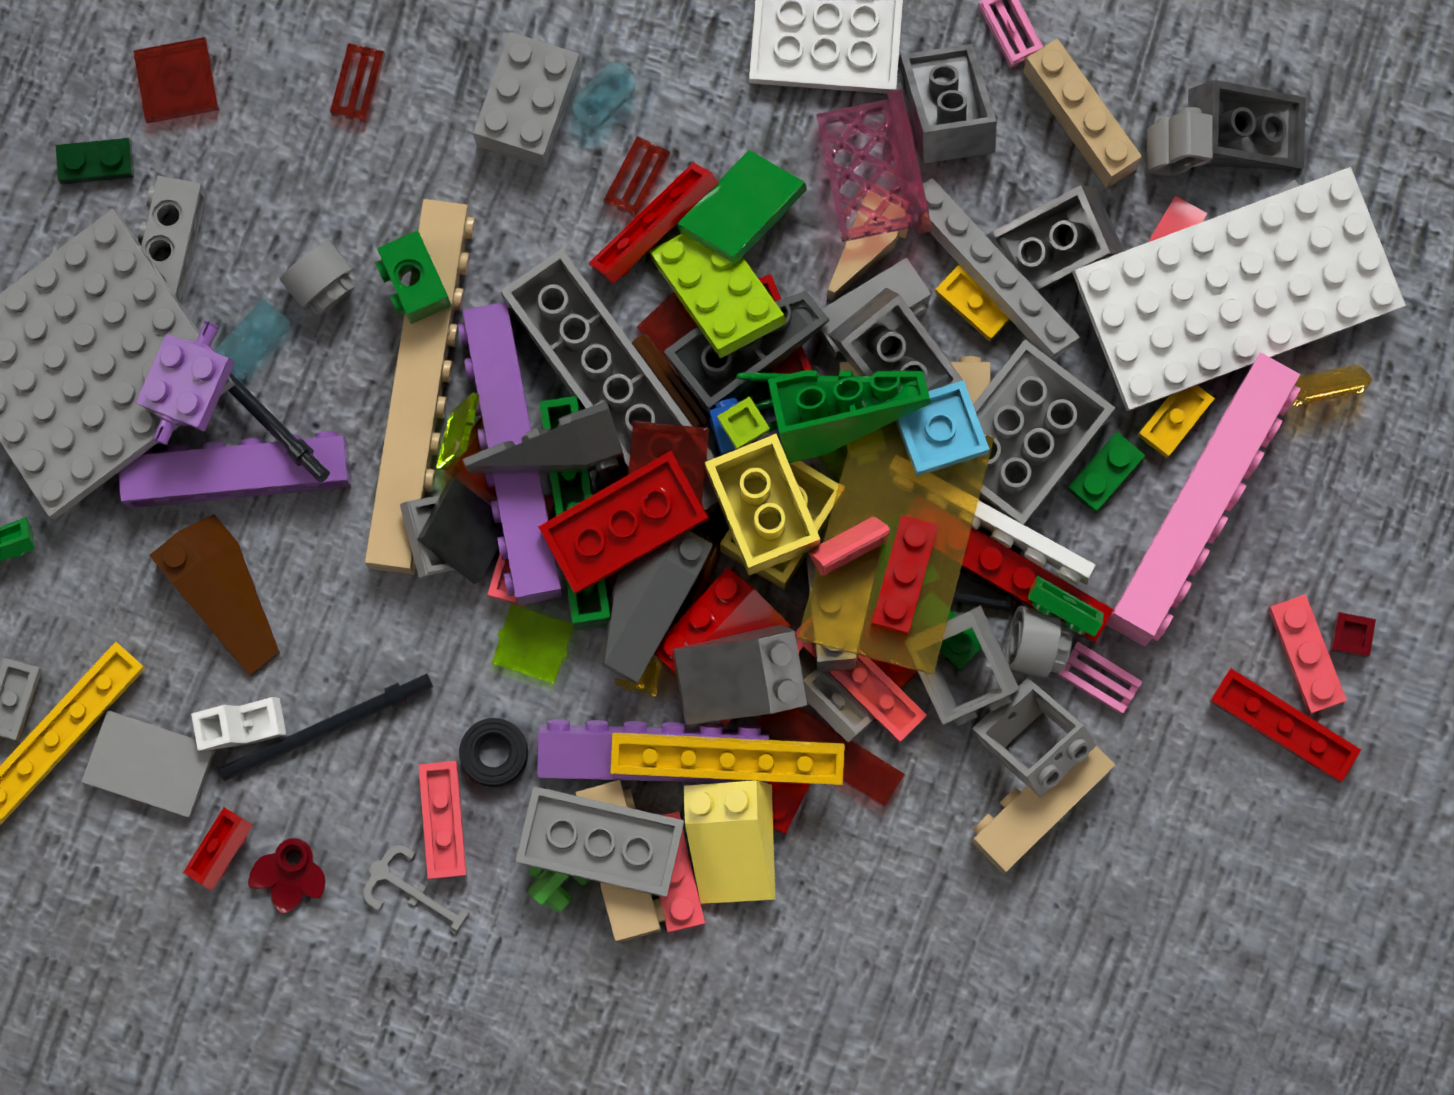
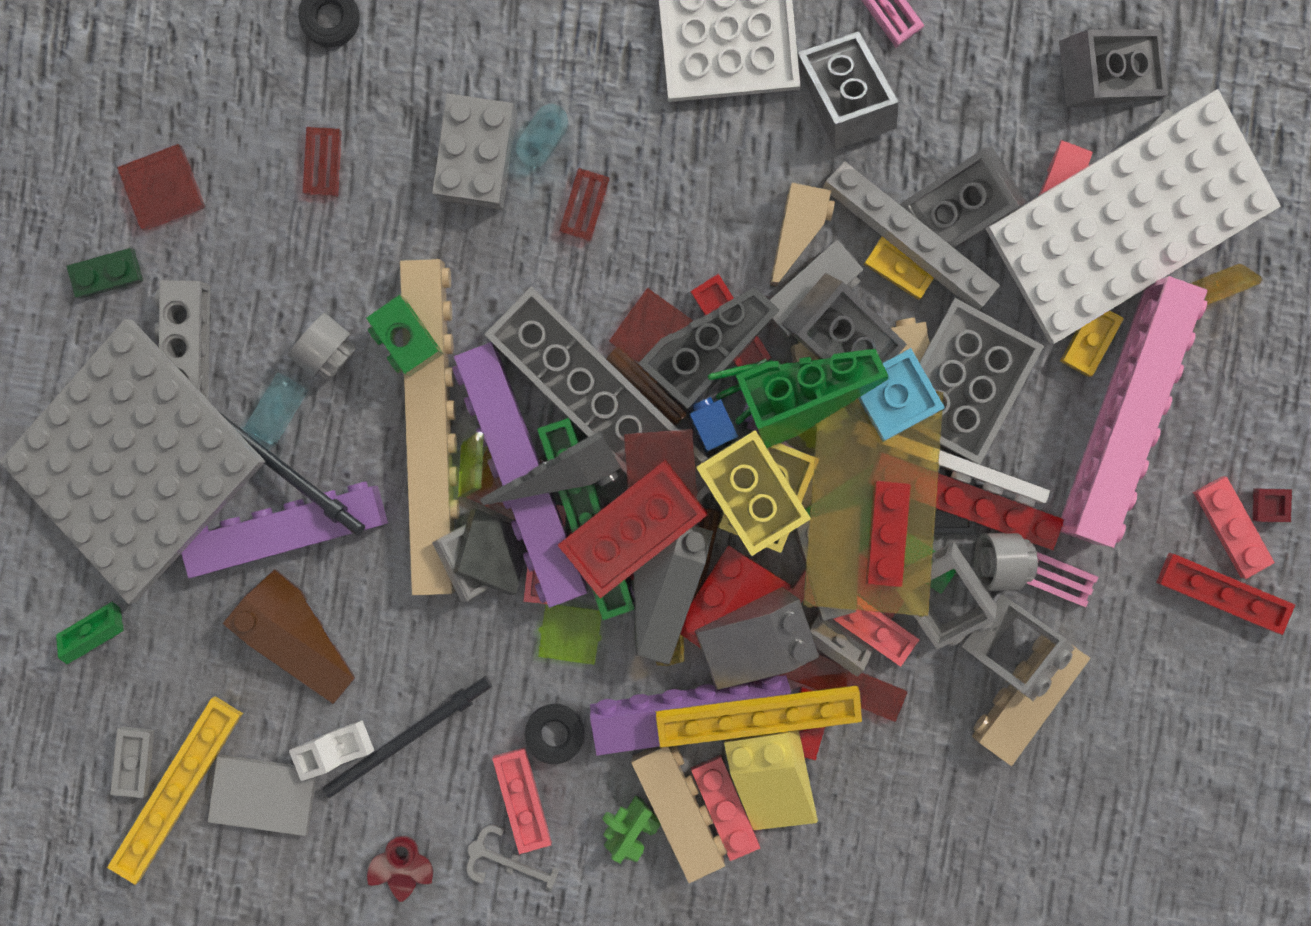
camera: 10 degrees left, 10 degrees up
medium lavender plate [135,320,235,445] -> none
red plate [183,807,253,891] -> none
light grey plate [515,786,684,898] -> none
red plate [588,162,719,284] -> none
lime plate [649,233,786,358] -> none
green tile [677,150,807,265] -> none
lime plate [717,396,770,450] -> none
coral slope [809,517,890,576] -> none
clear pink fence [816,89,932,242] -> none
tan brick [1023,38,1142,189] -> none
green plate [1028,576,1104,637] -> none
green plate [1067,432,1145,514] -> none
light grey brick [1147,107,1213,177] -> none

